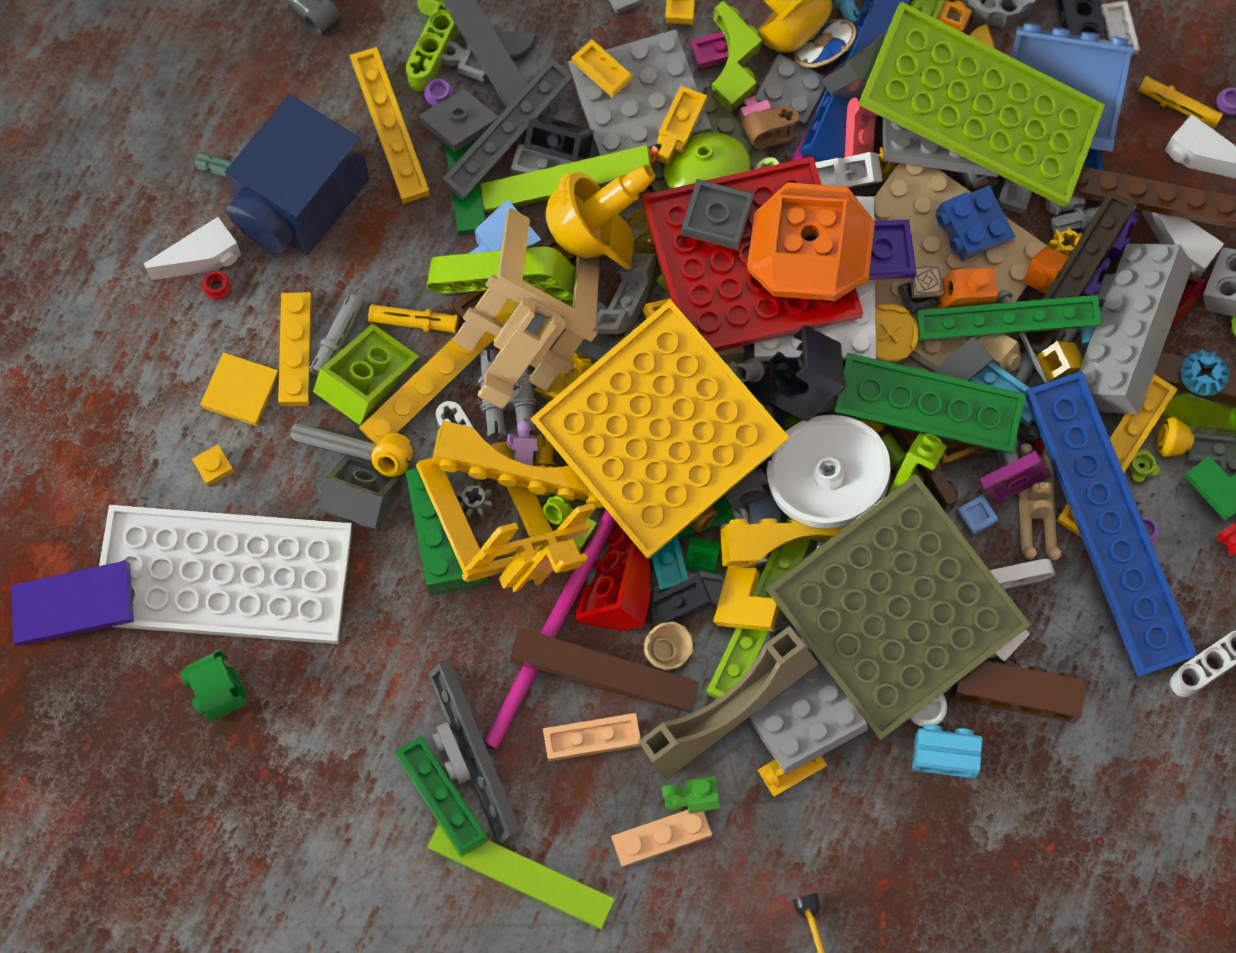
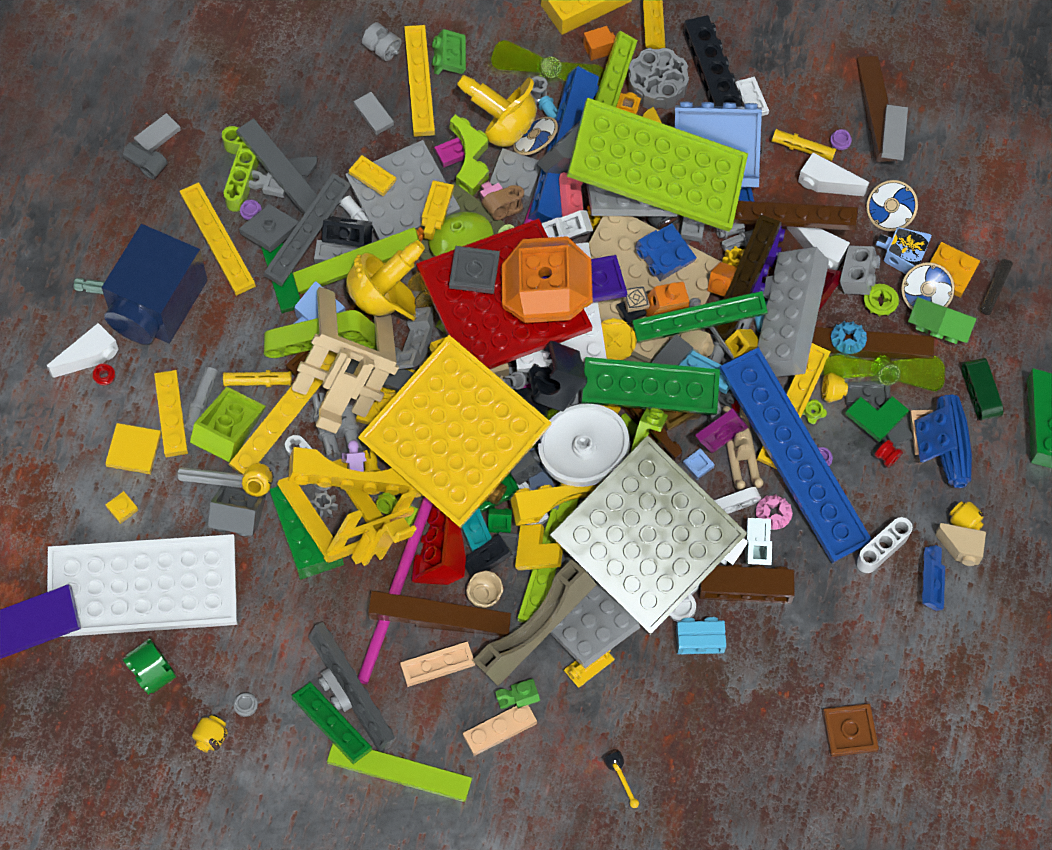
camera: 10 degrees left, 5 degrees down
none -> yellow head [192,715,228,753]
none -> light grey plate [234,693,258,717]
none -> white axle [340,196,373,231]
none -> light aqua brick [745,518,772,565]
none -> bright pink gear [756,494,793,530]
none -> dark orange tile [822,704,879,757]

